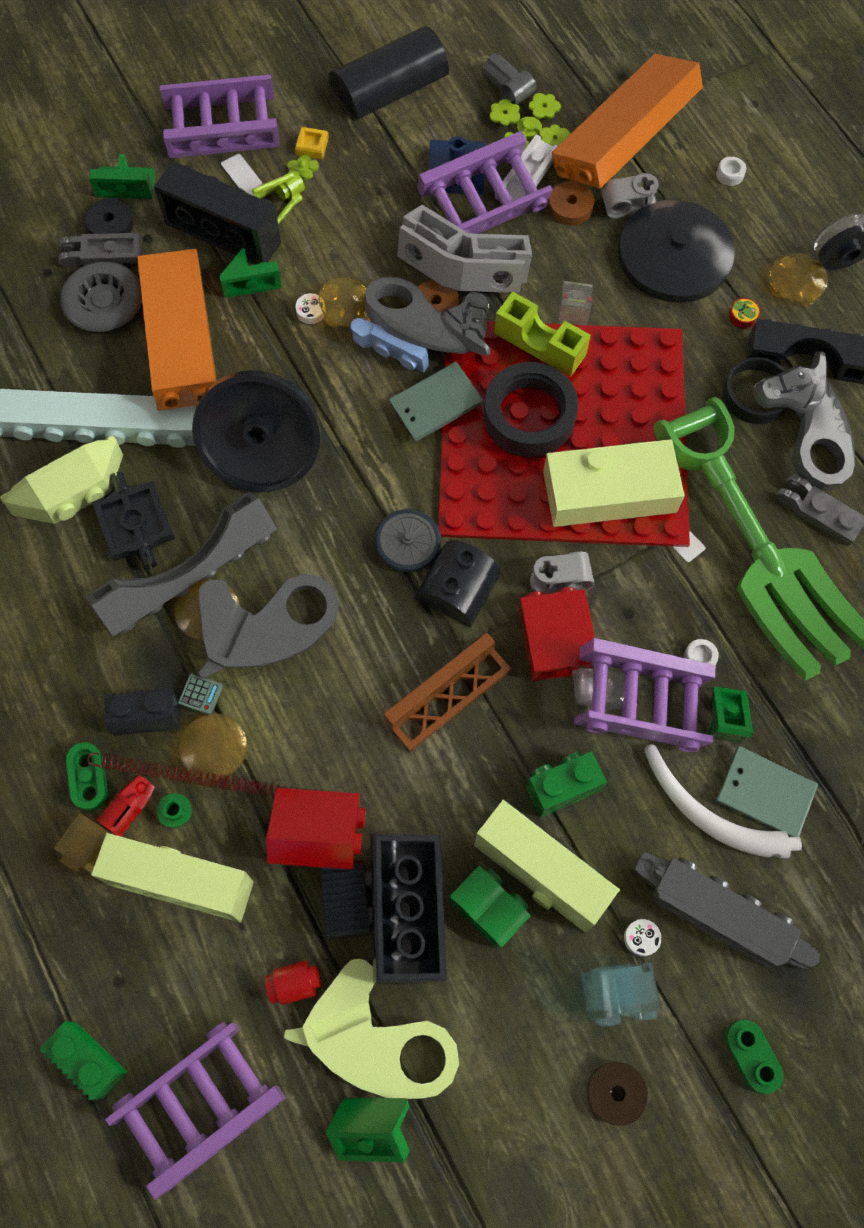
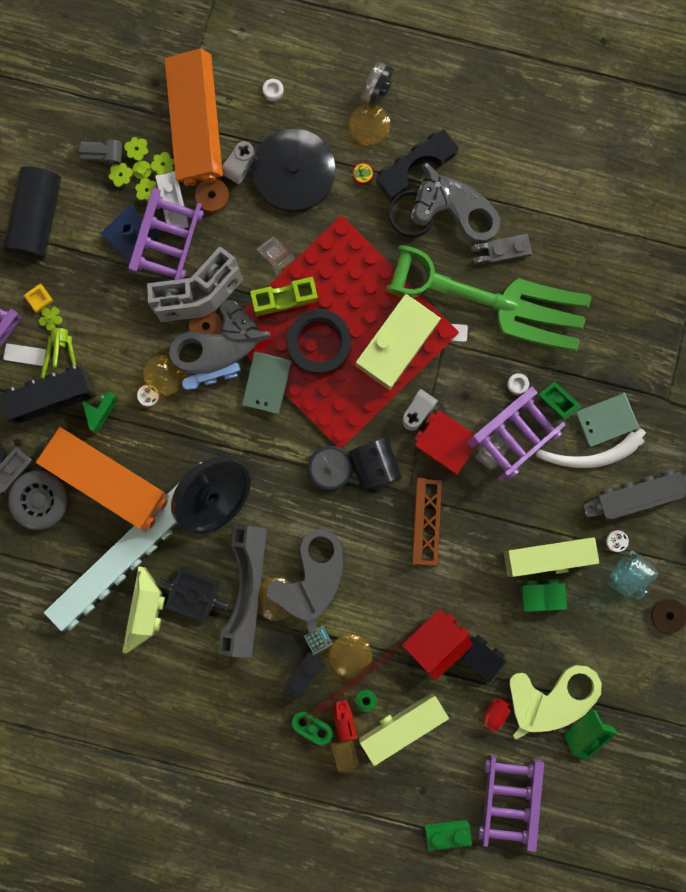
camera: 50 degrees left, 15 degrees up
black brick [370,834,447,985] -> none
green brick [526,751,607,818] -> none

